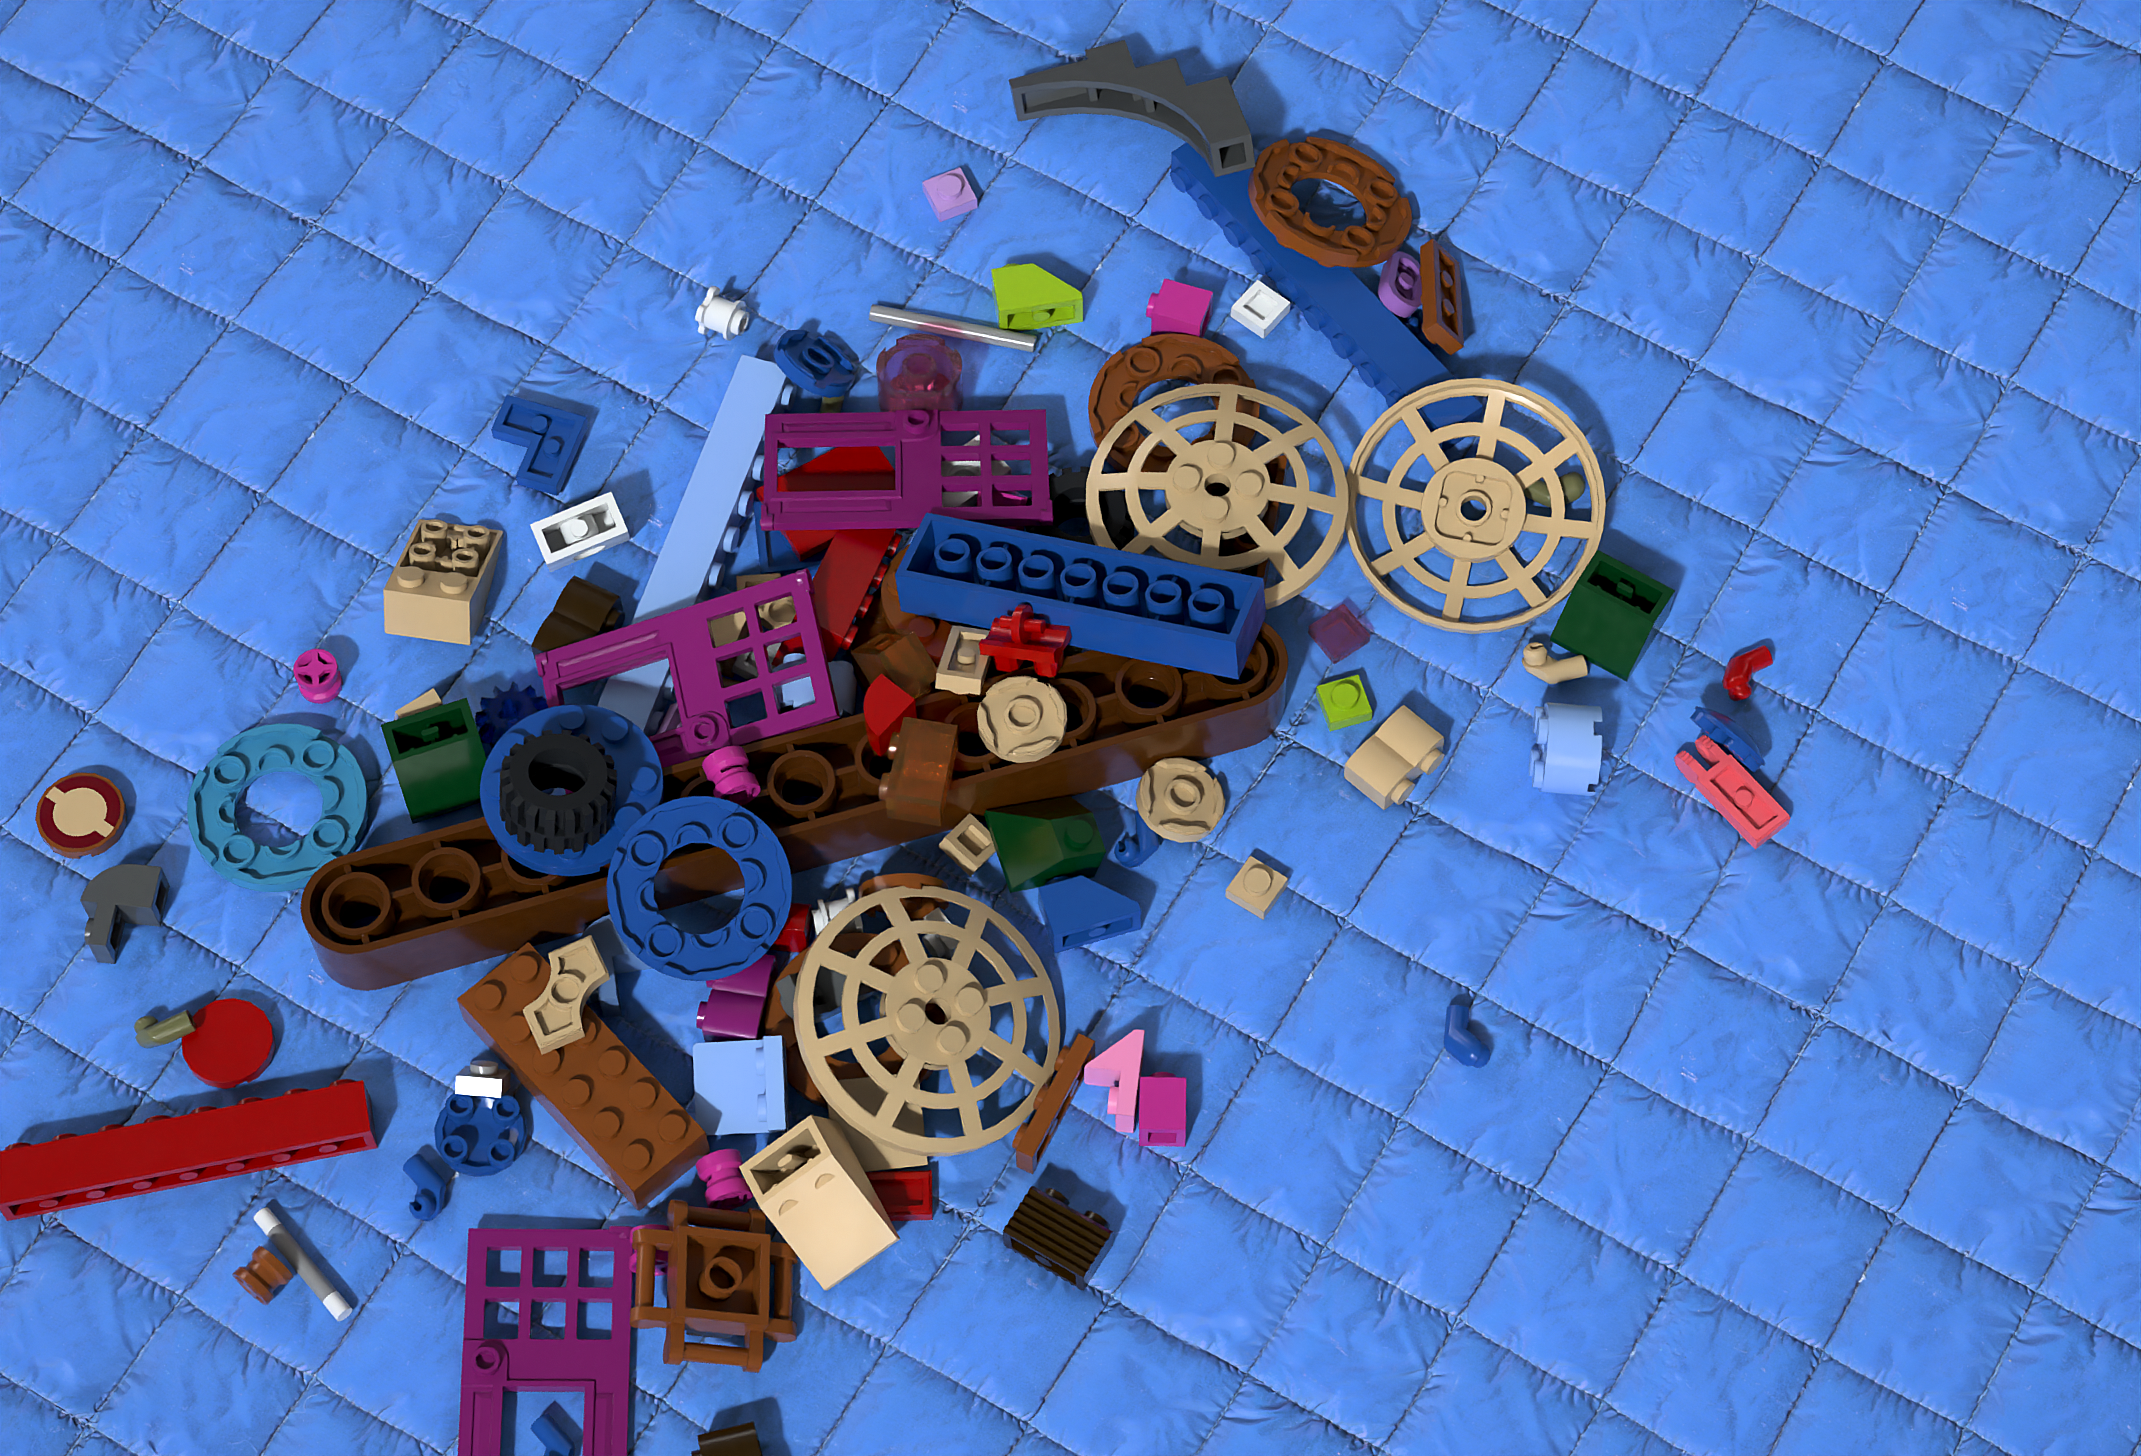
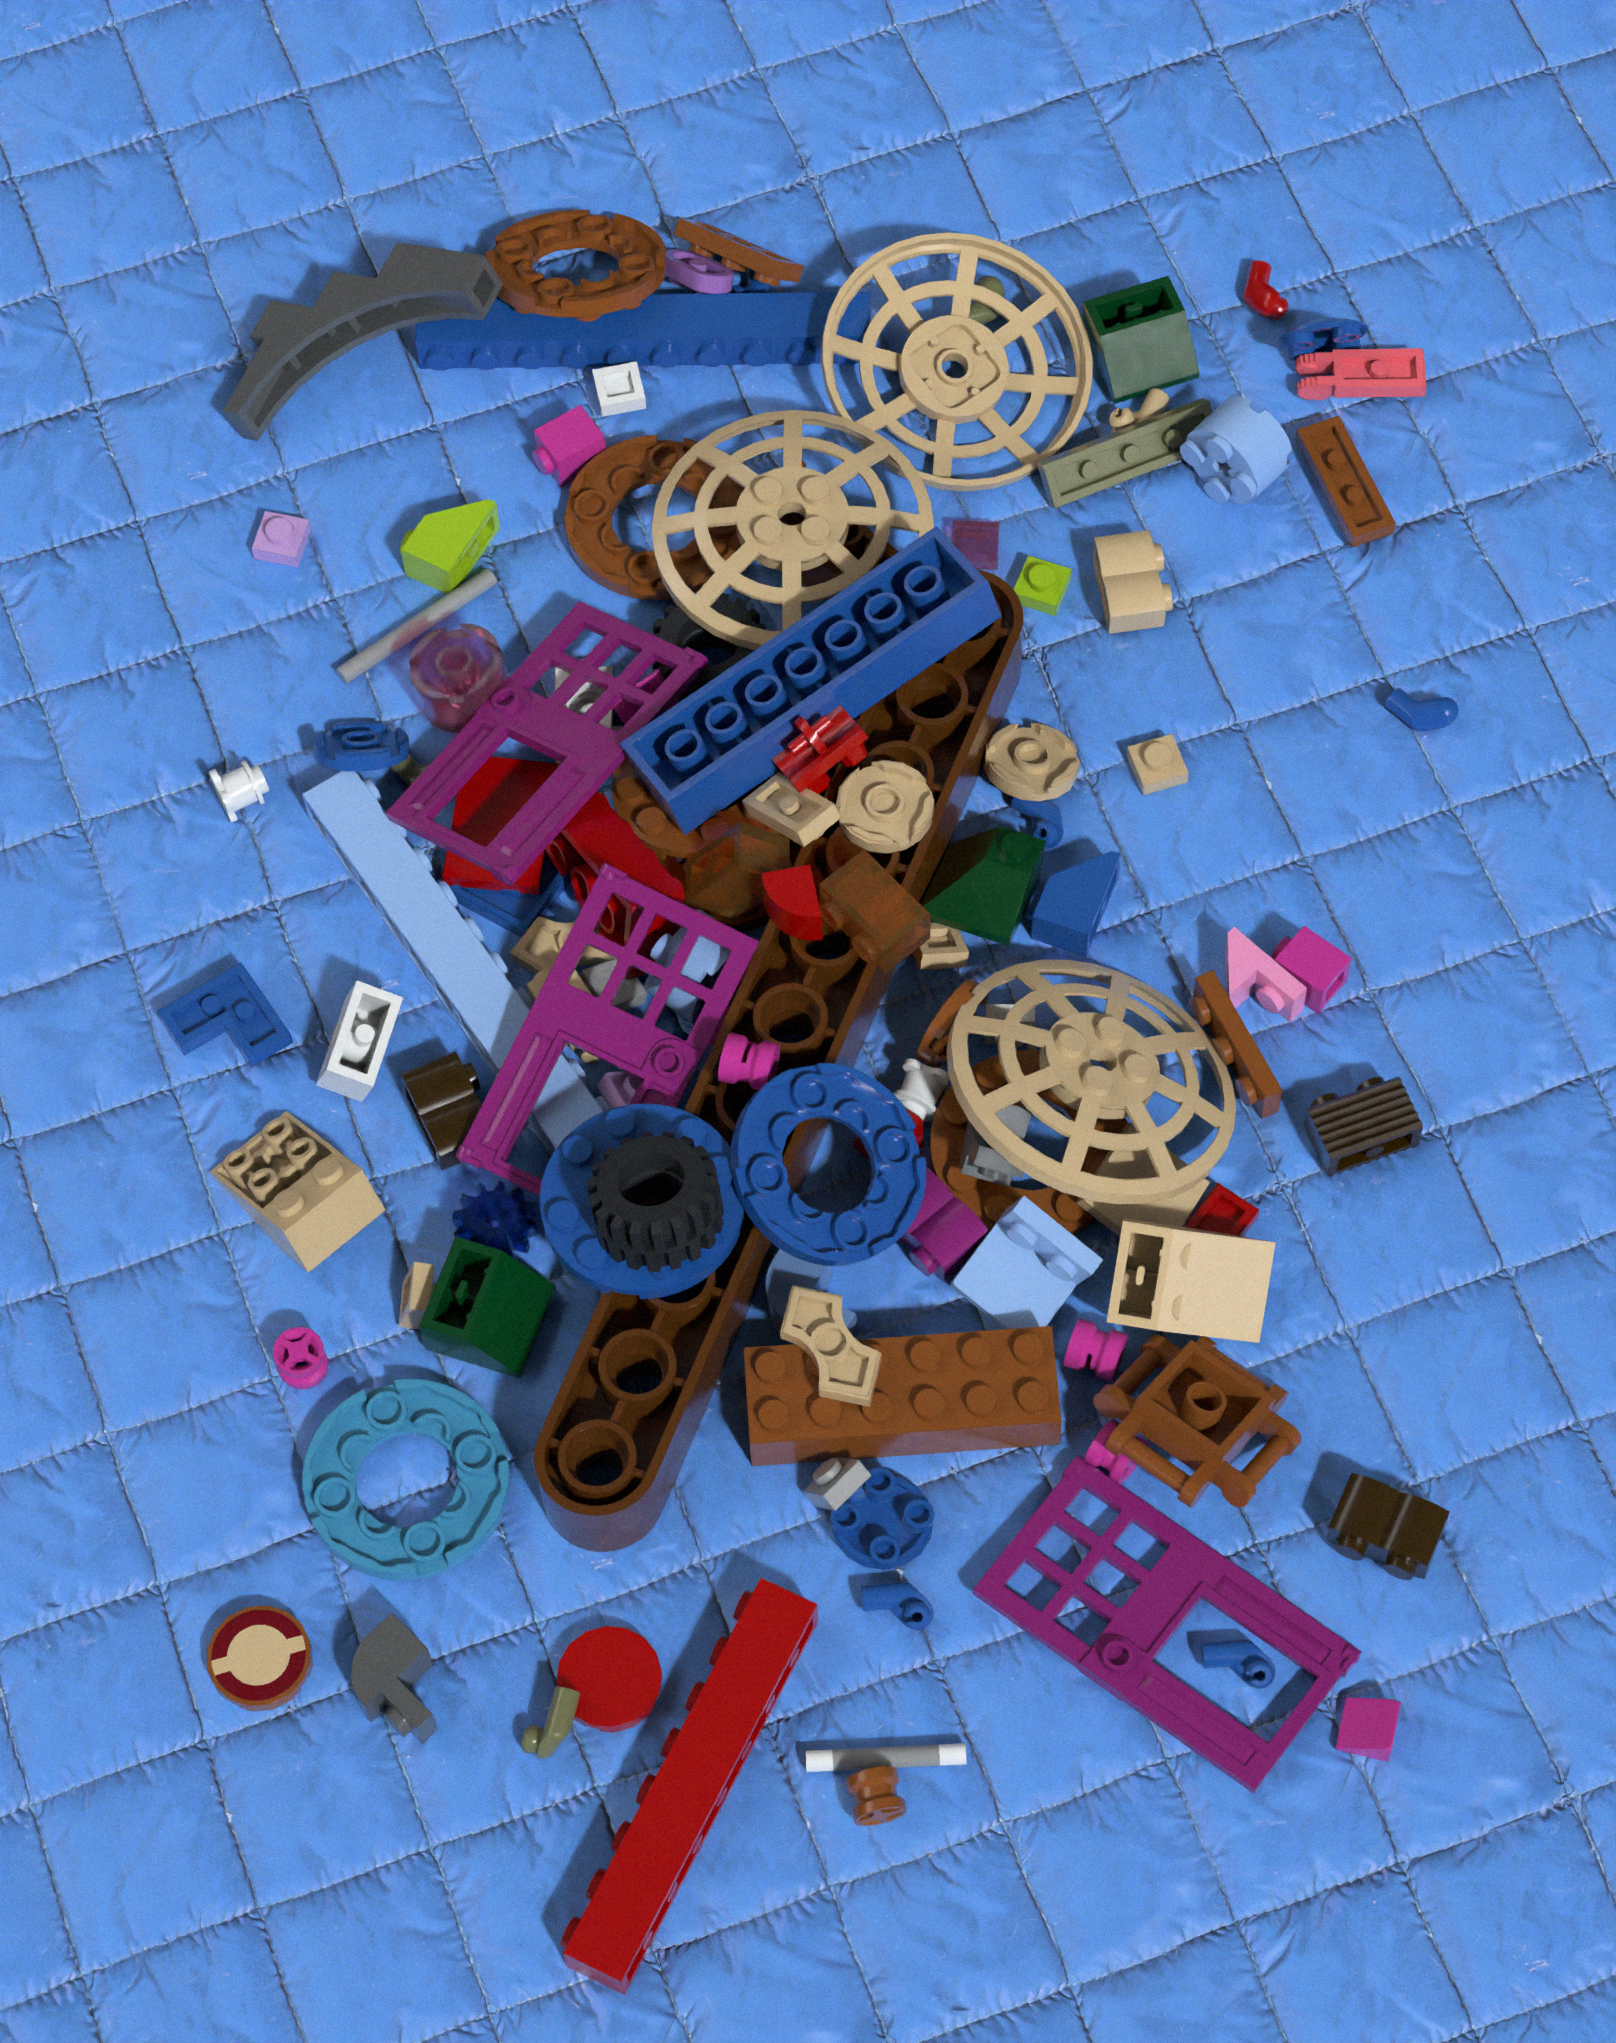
camera: 50 degrees left, 0 degrees up
none -> olive plate [1037,398,1212,508]
none -> dark orange plate [1295,416,1396,548]

